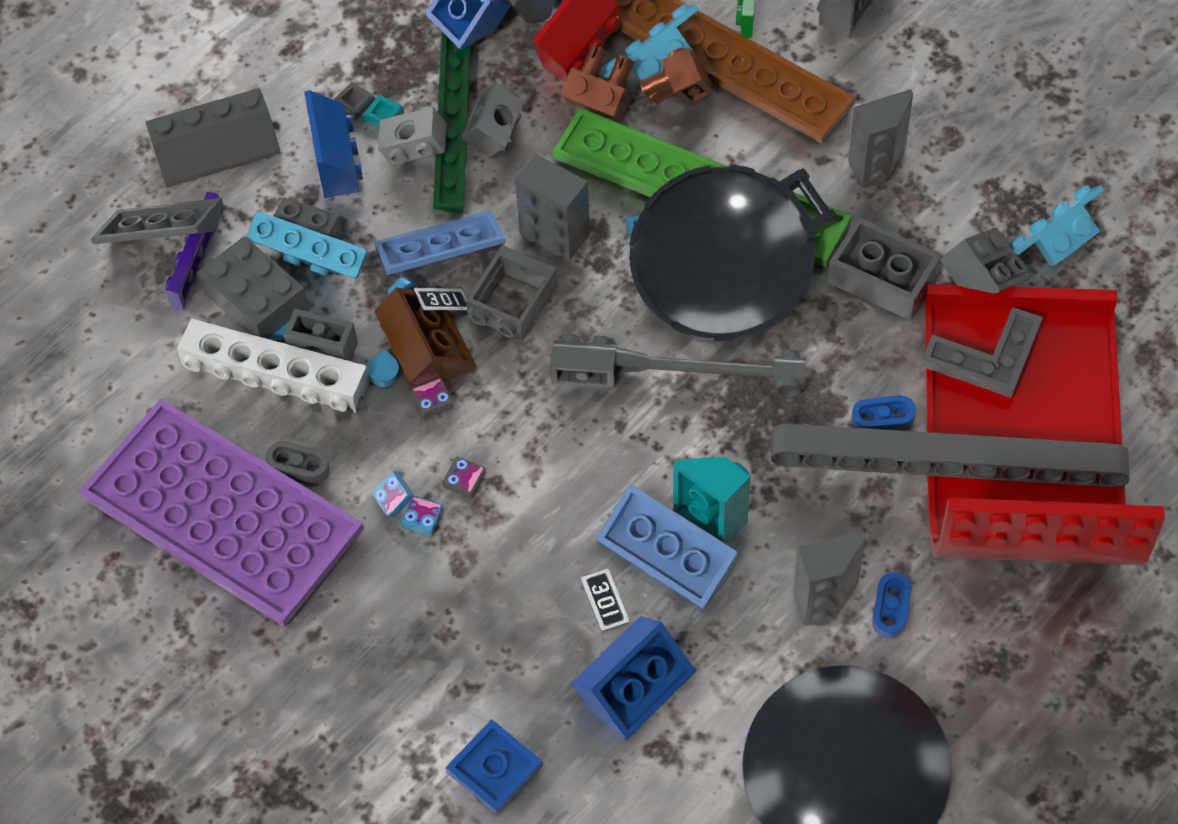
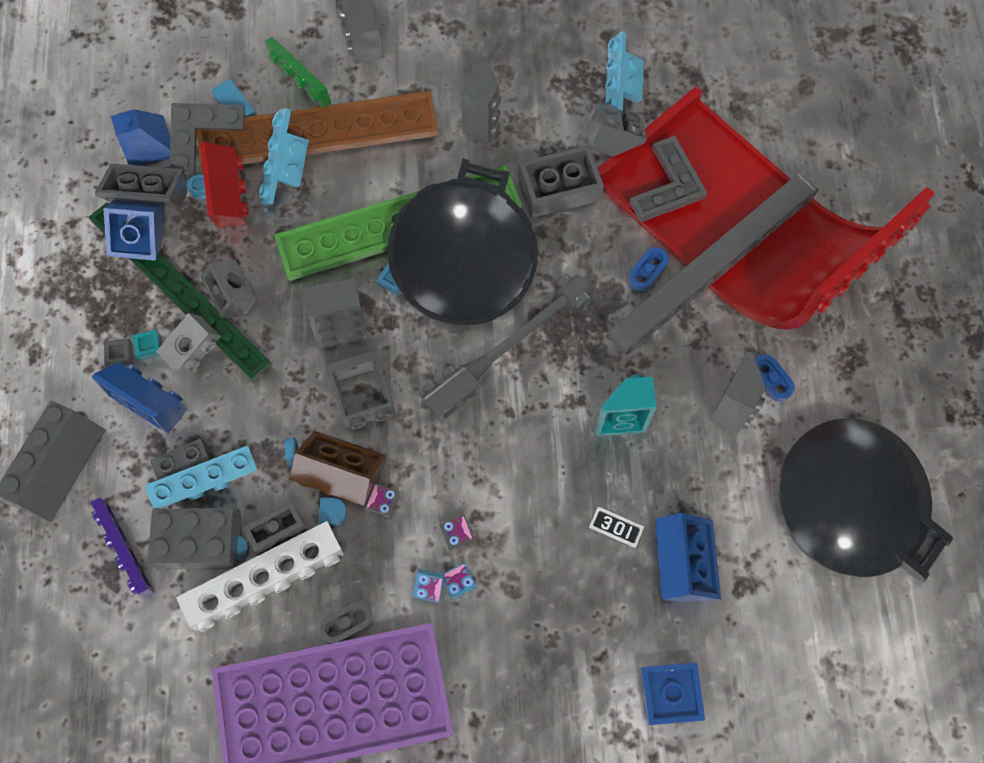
camera: 50 degrees left, 10 degrees up
dark grey slope [91,198,223,244] -> none
medium blue slope [374,210,506,275] -> none
sticker [414,288,467,310] -> none
copper brick [560,44,635,122] -> none
medium blue slope [596,484,739,609] -> none
copper brick [639,48,715,105] -> none

